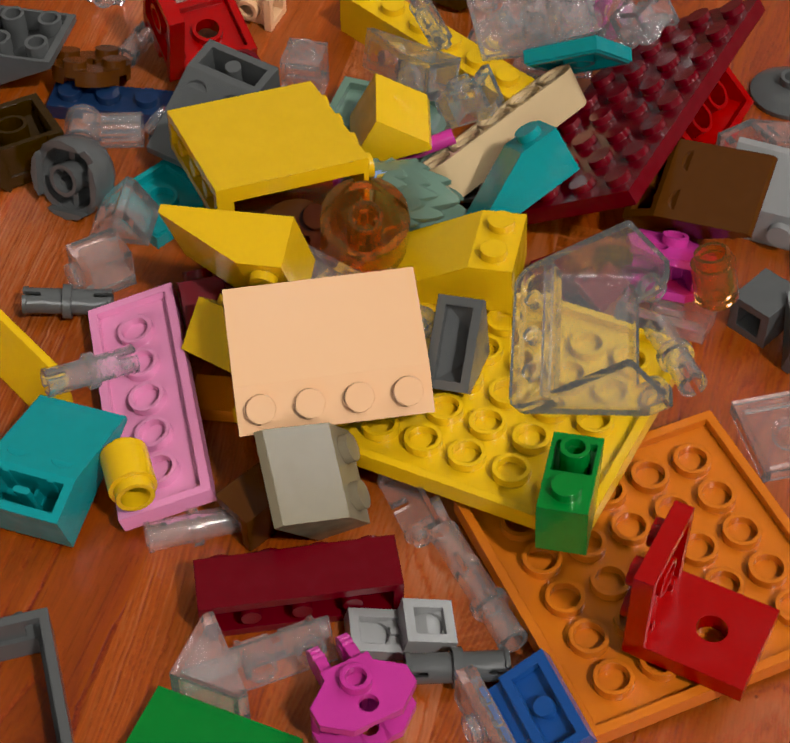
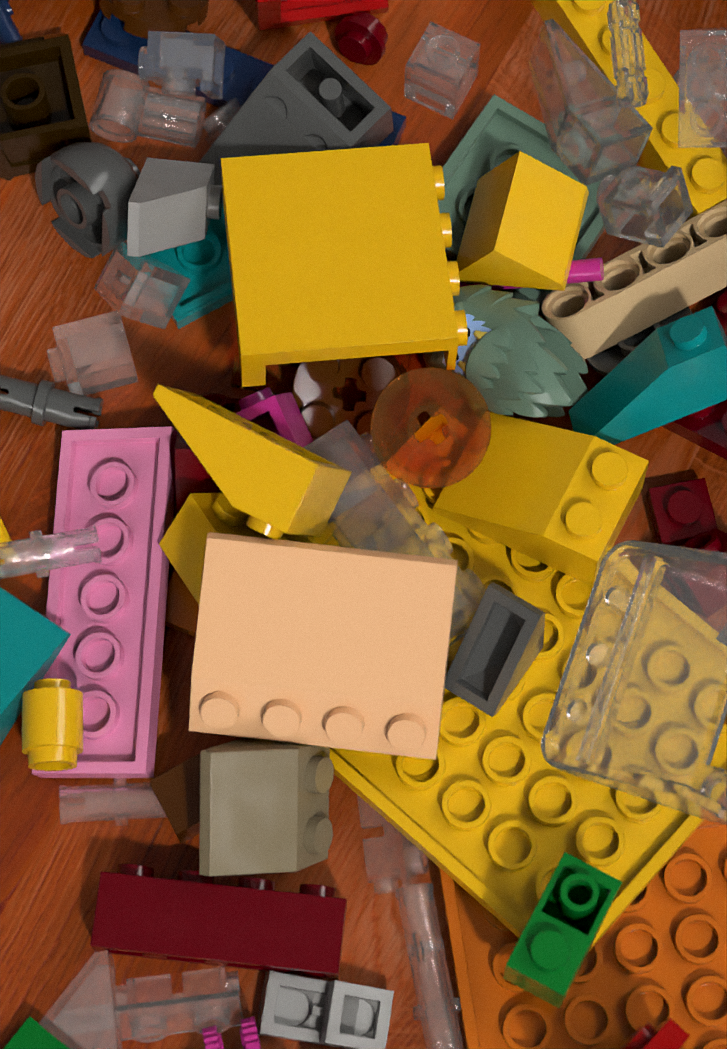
camera: 15 degrees right, 25 degrees up
none -> light grey slope [127,158,223,257]
none -> clear brick [138,31,226,99]

